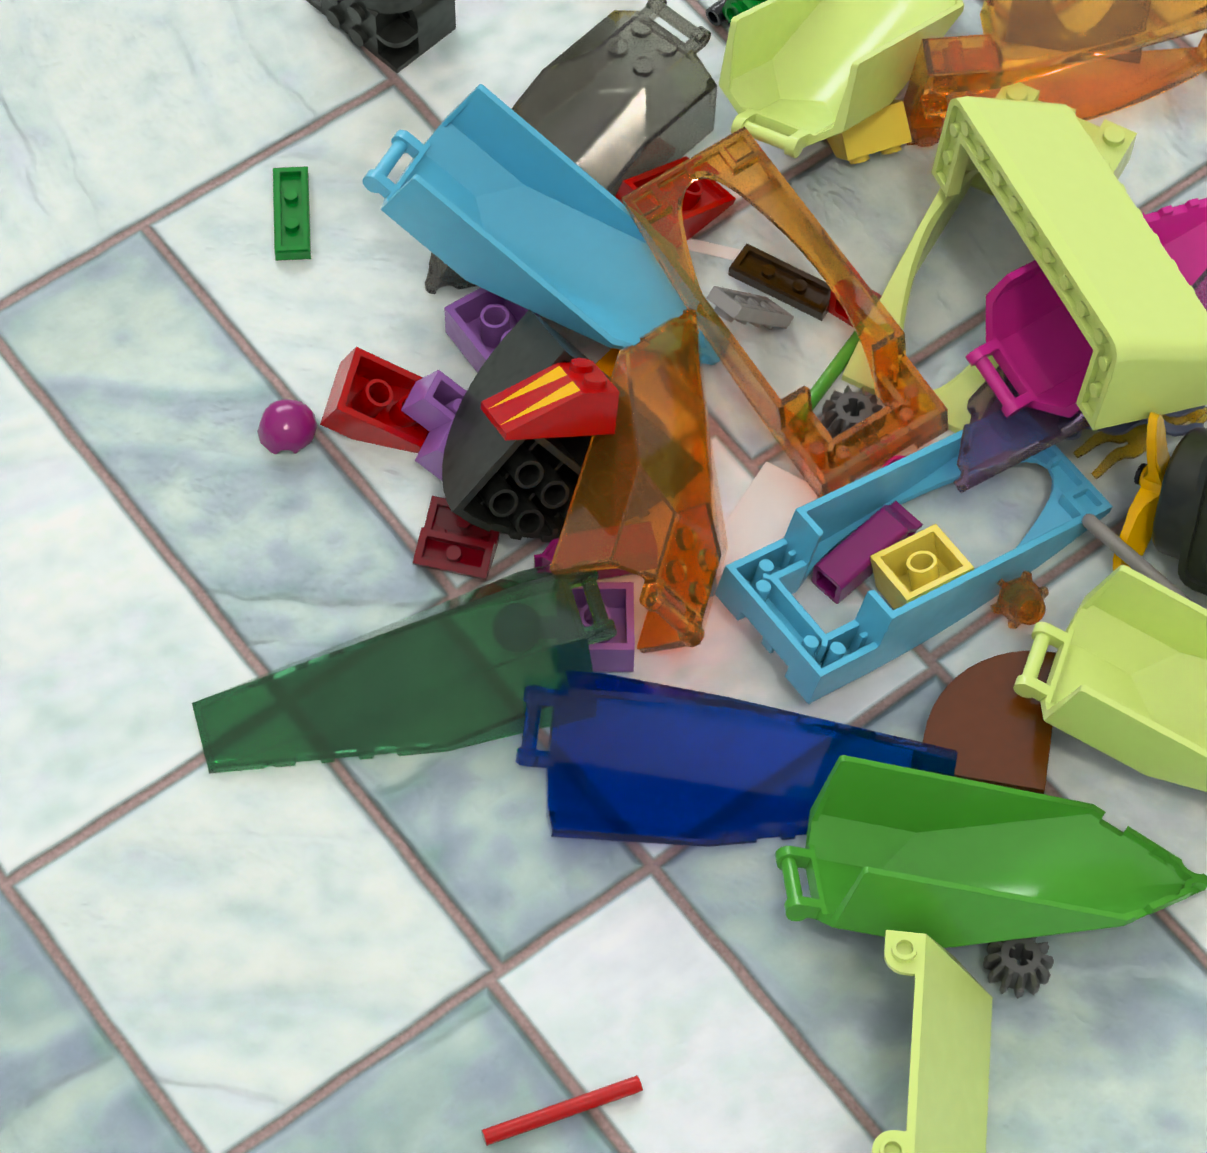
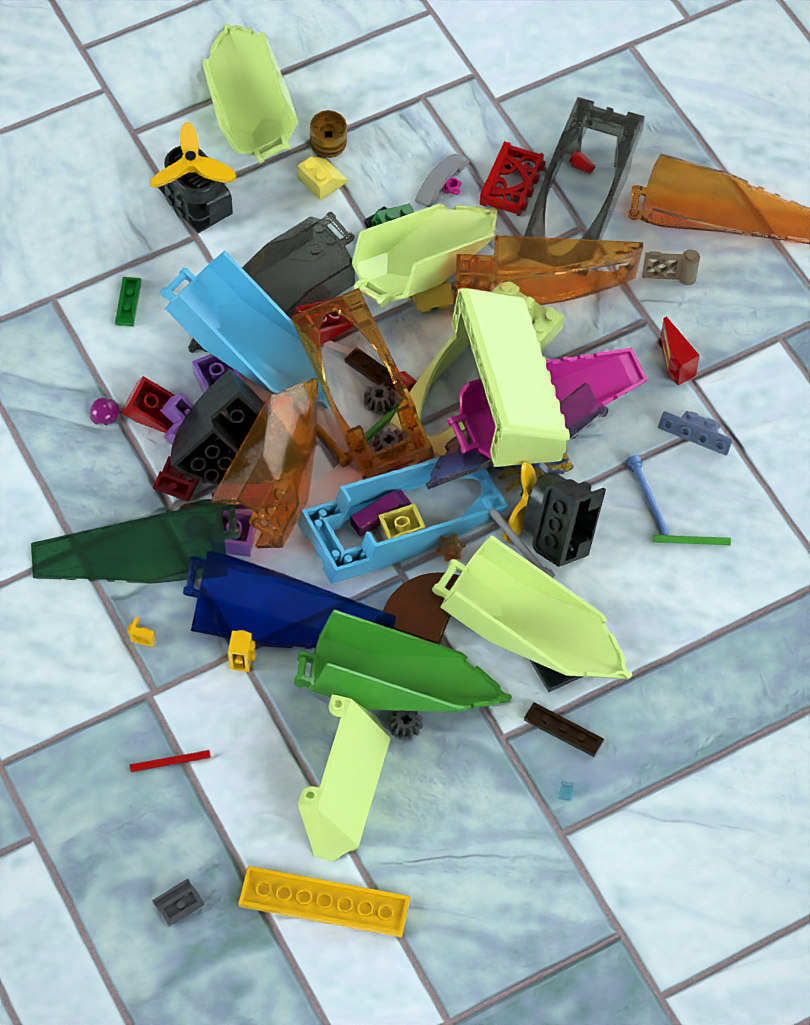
camera: 10 degrees right, 0 degrees up
red slope [481,358,620,441] -> none
light grey plate [706,286,794,330] -> none
none -> yellow bracket [127,617,156,647]
none -> yellow brick [228,630,256,672]
none -> pearl gold bar [297,405,352,467]
none -> dark grey gear [364,383,395,414]

